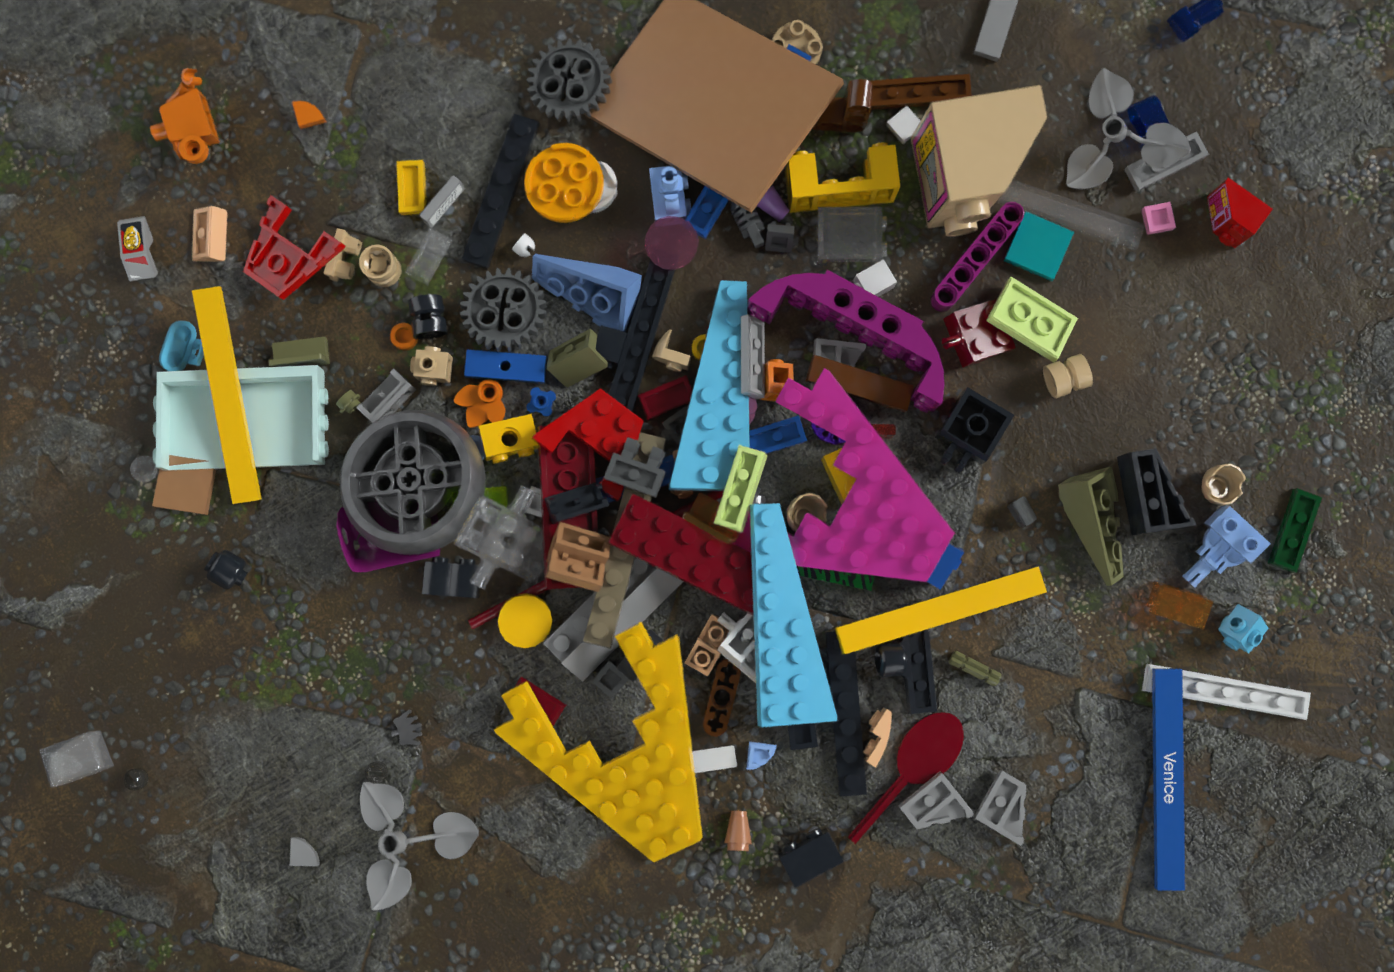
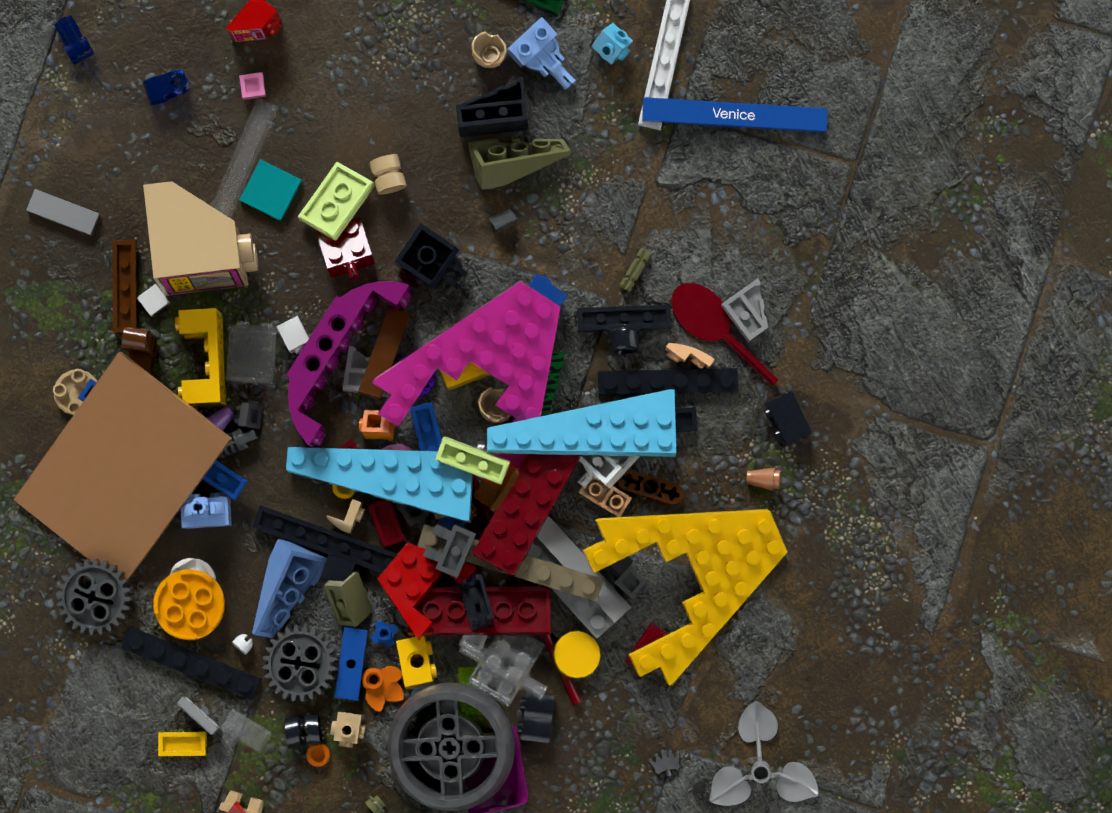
camera: 90 degrees left, 0 degrees up
light grey hinge [356,369,416,423] -> none
tan wheel [359,245,401,287] -> none
medium nougat brick [546,522,610,592] -> none
clear pink tile [645,216,699,270] -> none
white sticker [692,745,737,773] -> none
light grey tile [741,314,765,400] -> none
light blue tile [746,741,776,770] -> none
yellow tile [835,566,1047,654] -> none
clear red tile [871,424,896,438] -> none
magenta beam [931,202,1024,312] -> none
light grey wing [974,770,1026,846] -> none
light grey plant [1066,68,1191,189] -> none
light grey plate [1124,132,1209,192] -> none
clear orange hinge [1147,581,1214,630] -> none

